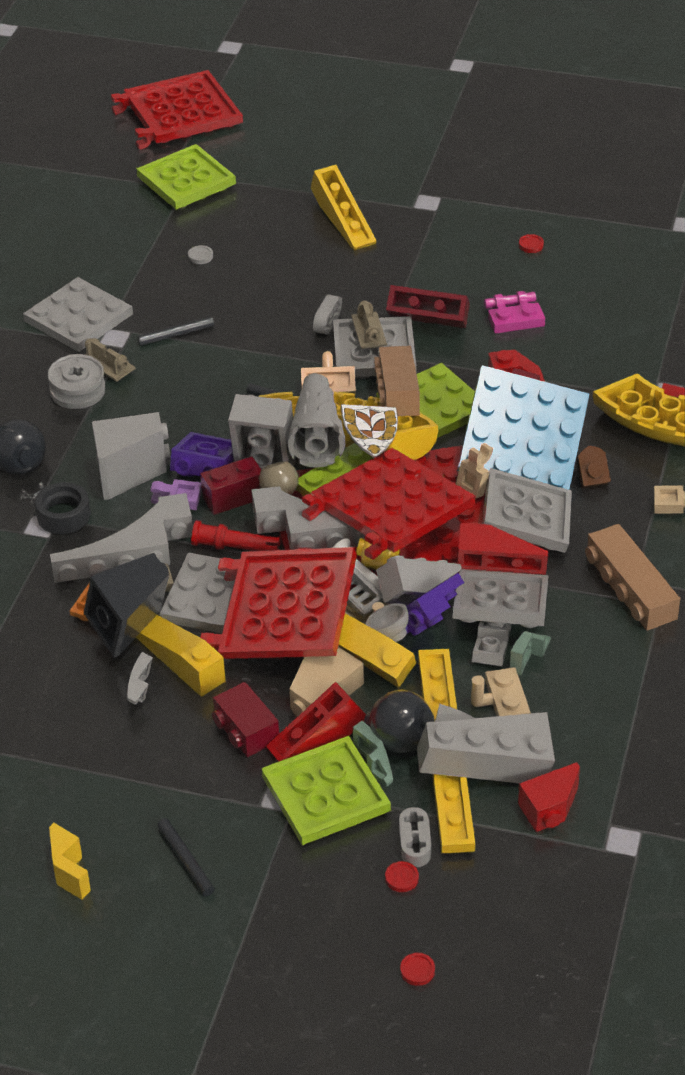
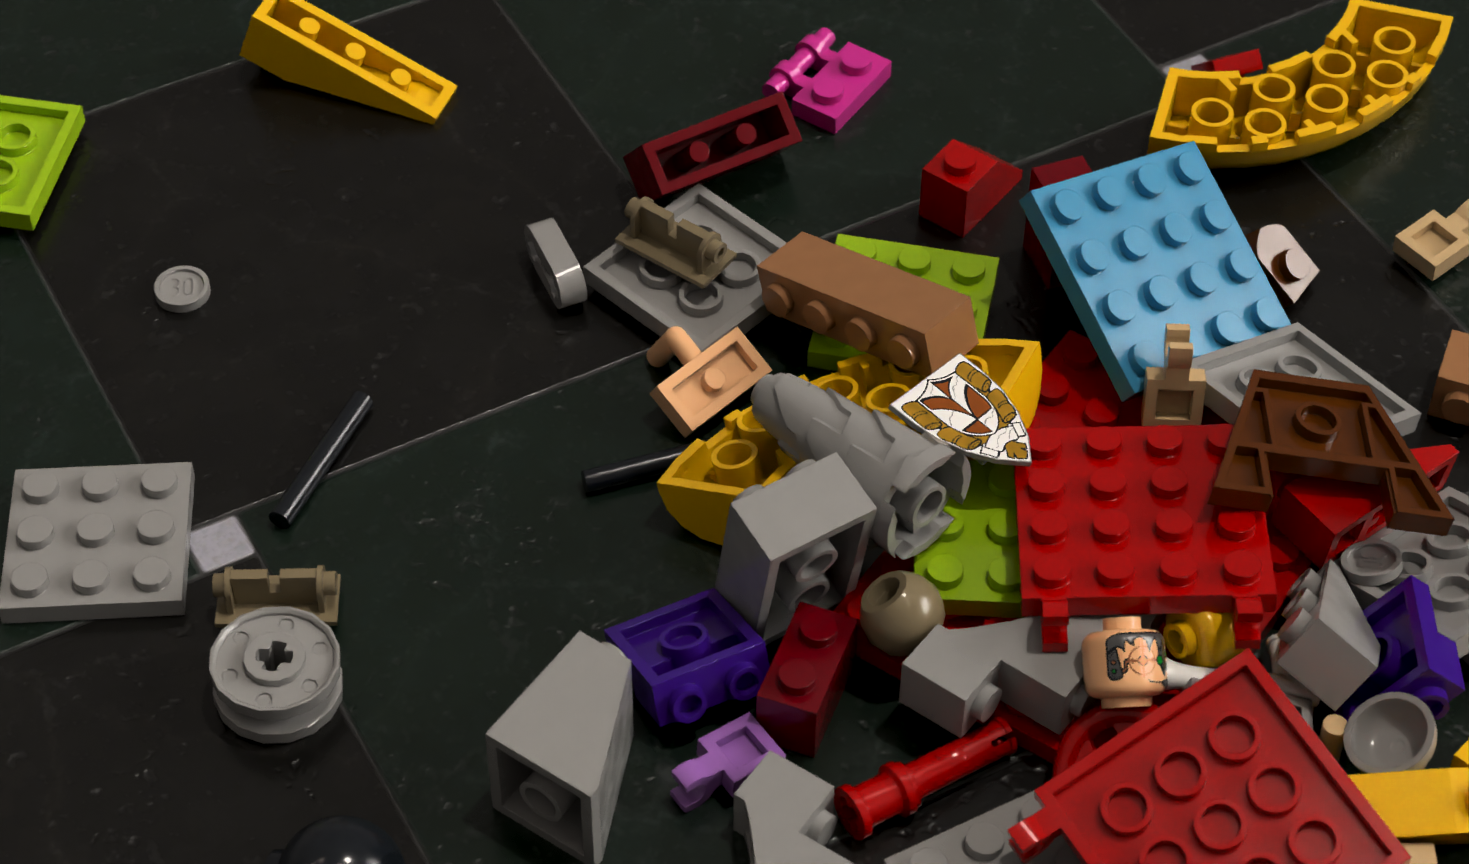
camera: 45 degrees left, 5 degrees up
none -> light nougat head [1081,616,1168,709]
none -> reddish brown wing [1207,369,1455,536]
none -> light grey piece [1340,540,1403,586]

